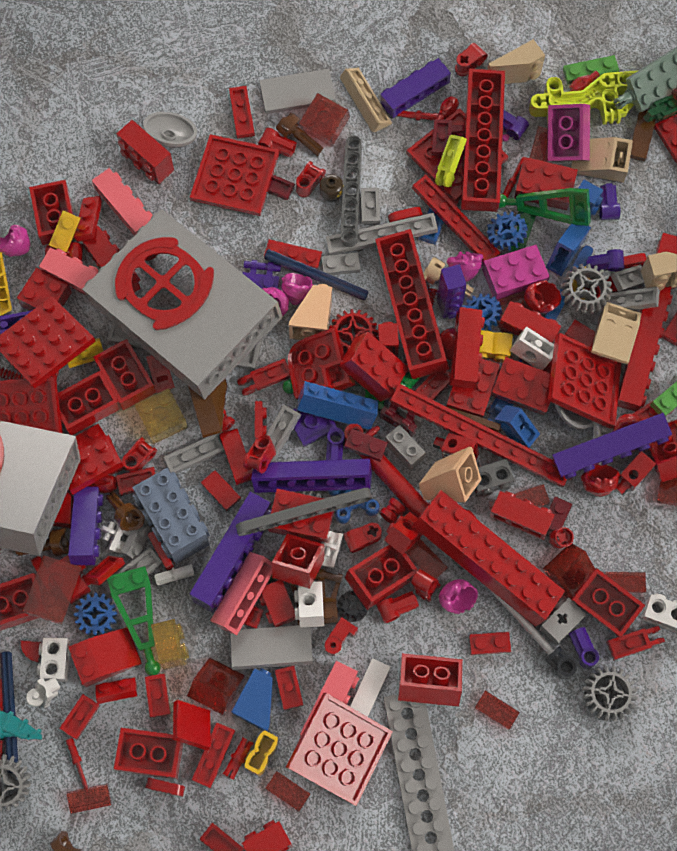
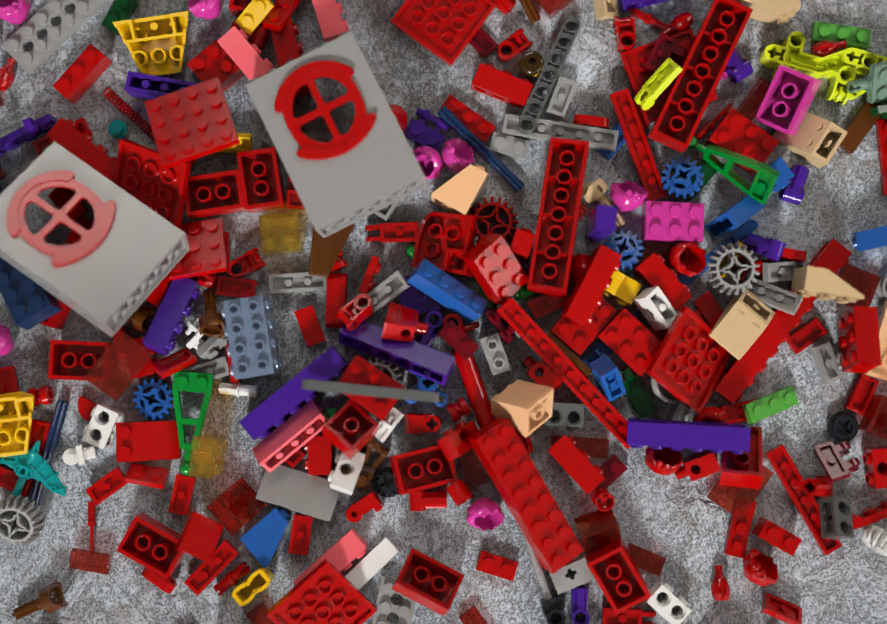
camera: 25 degrees right, 15 degrees up
none -> red torso [381,302,428,342]
none -> red brick [471,63,533,110]
none -> red piece [613,15,636,53]
none -> dark green hinge [620,367,658,419]

